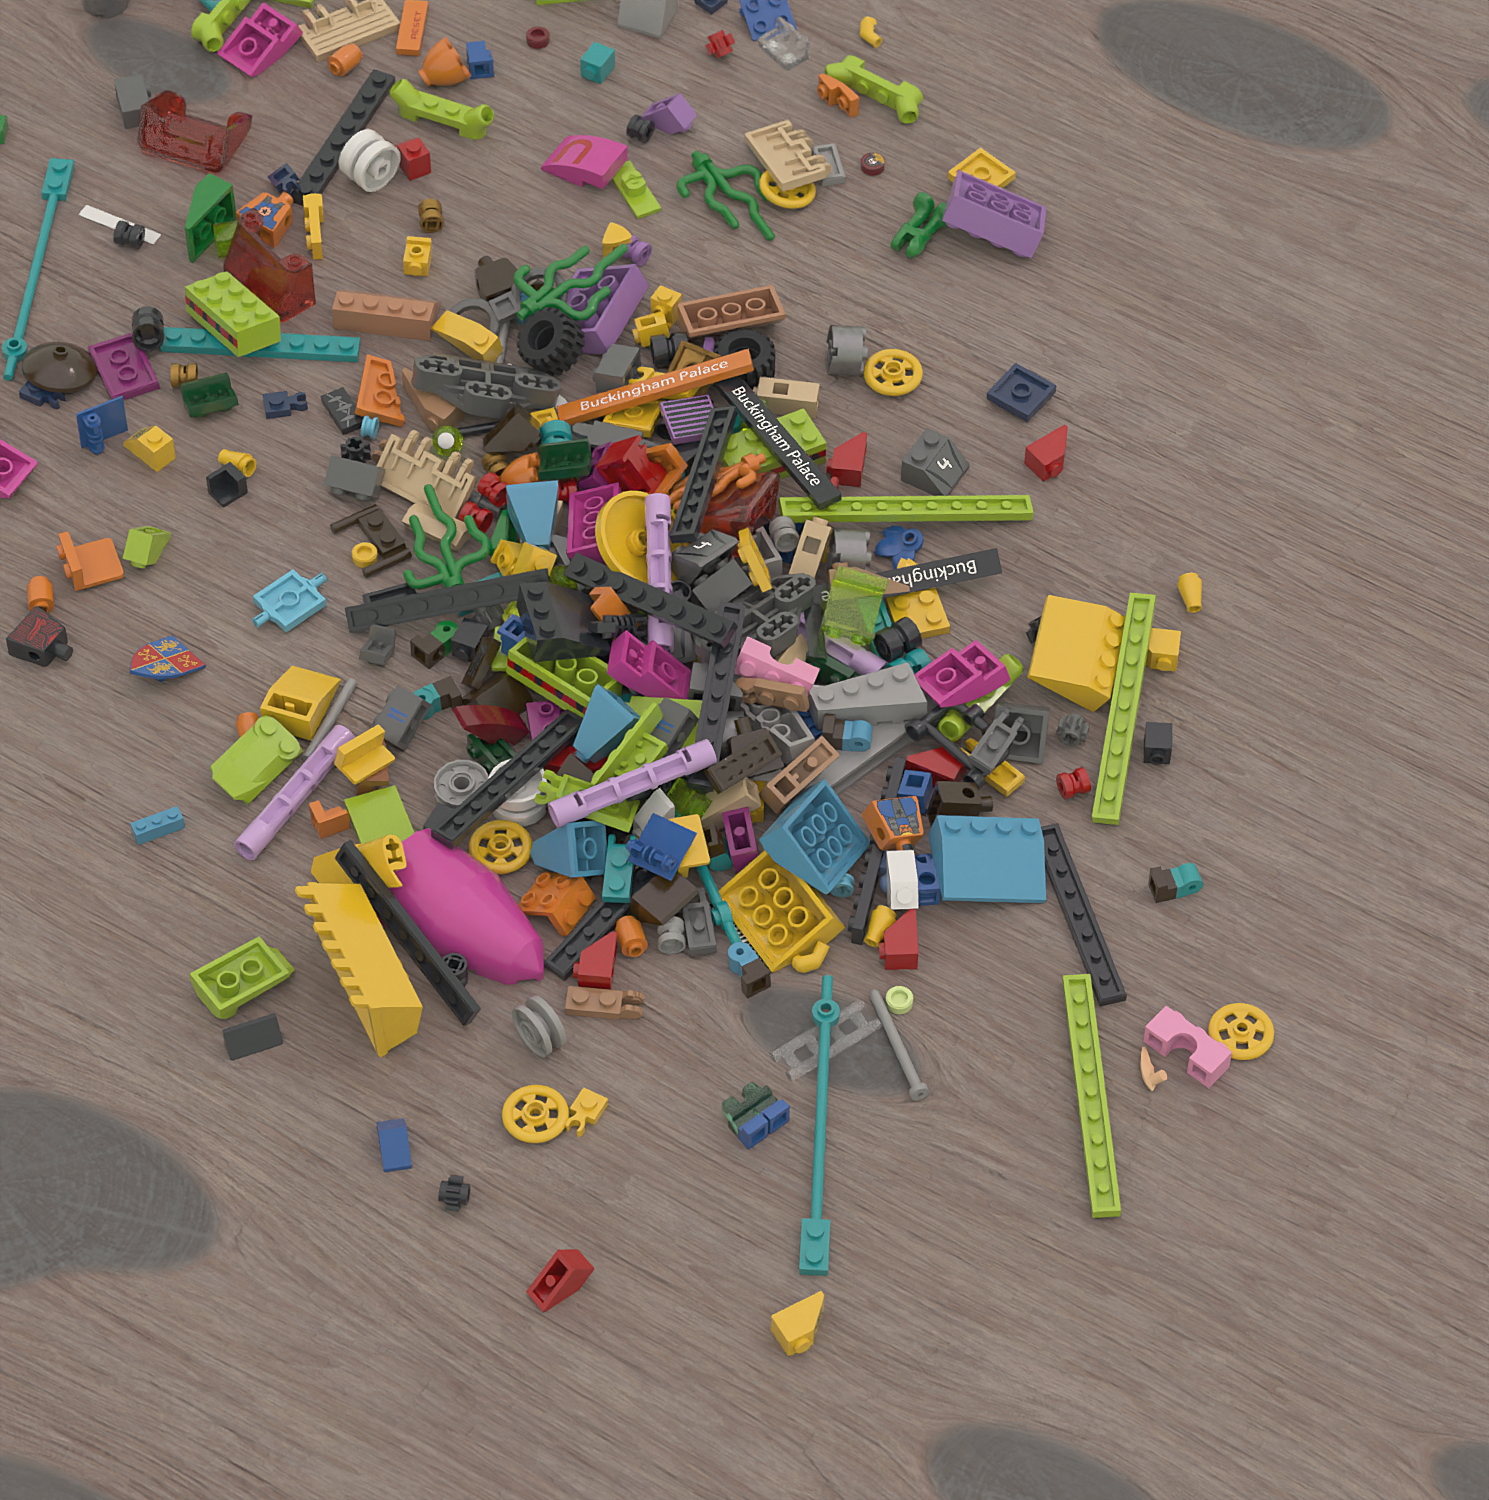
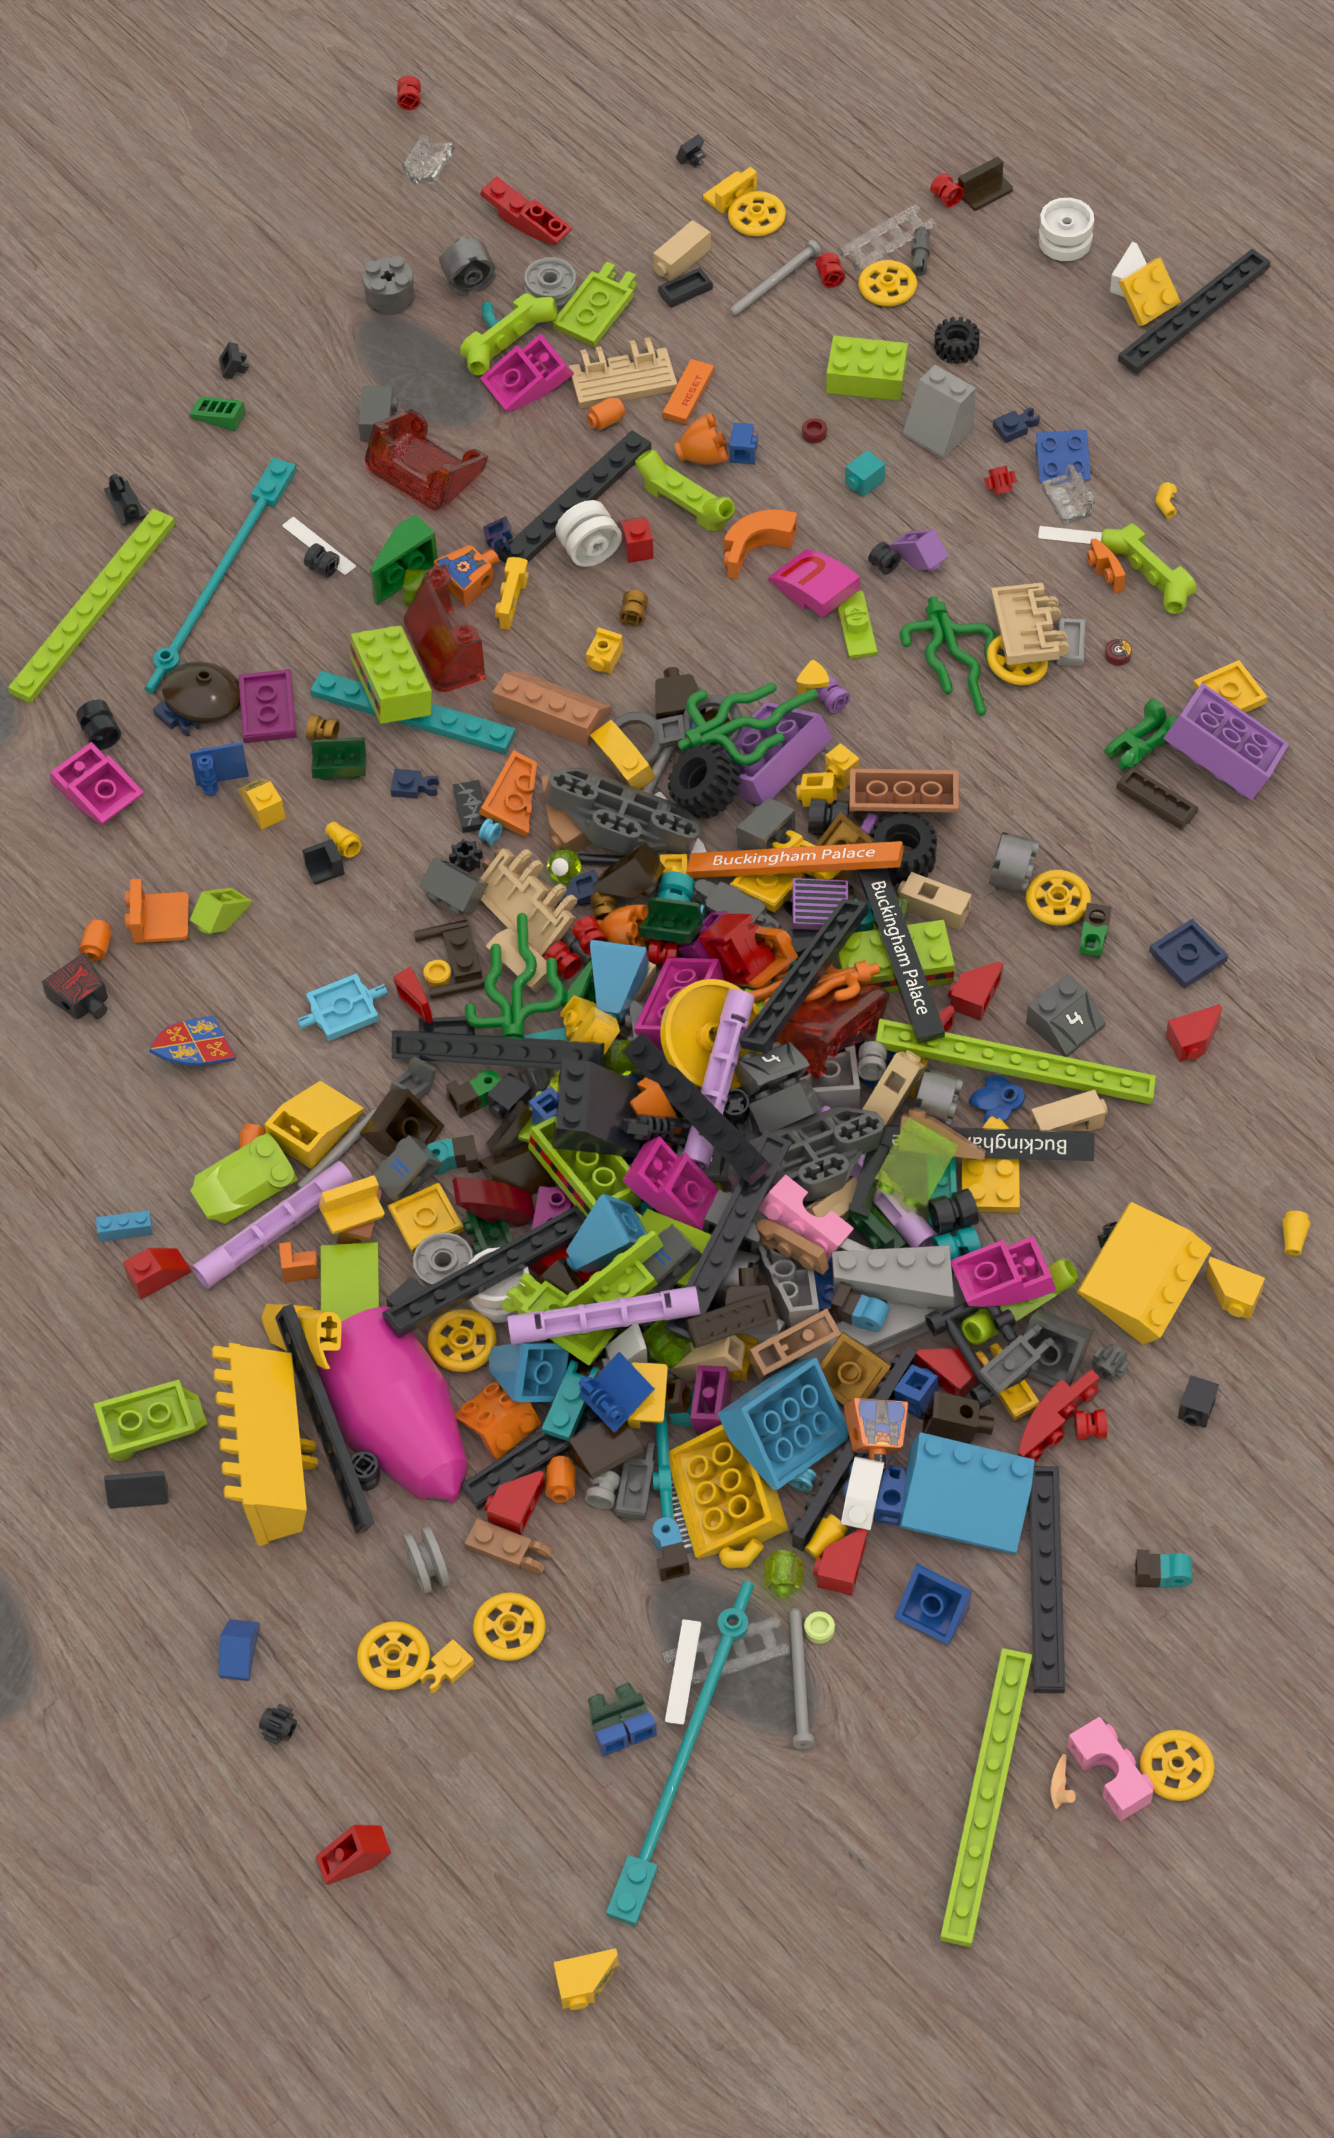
camera: 20 degrees right, 5 degrees up
black wheel [132,306,164,351] -> none
yellow plate [738,527,772,592] -> none
lime plate [1092,593,1156,825] -> none
none -> red slope [123,1248,192,1300]
none -> dark brown slope [360,1089,445,1157]
none -> yellow plate [387,1183,464,1255]
none -> red slope [393,967,433,1024]
none -> yellow plate [473,1592,546,1661]
none -> dark blue plate [558,869,598,906]
none -> white sticker [665,1619,701,1724]
none -> orange arch [724,509,798,579]
none -> clear neon green head [764,1550,803,1597]
none -> pearl gold slope [819,1332,891,1405]
none -> blue slope [894,1563,972,1645]
none -> red slope [1018,1369,1100,1464]
none -> tan brick [1030,1090,1108,1131]
none -> white sticker [1038,526,1102,544]
none -> leg [1079,903,1112,958]
none -> dark brown plate [1116,766,1199,830]

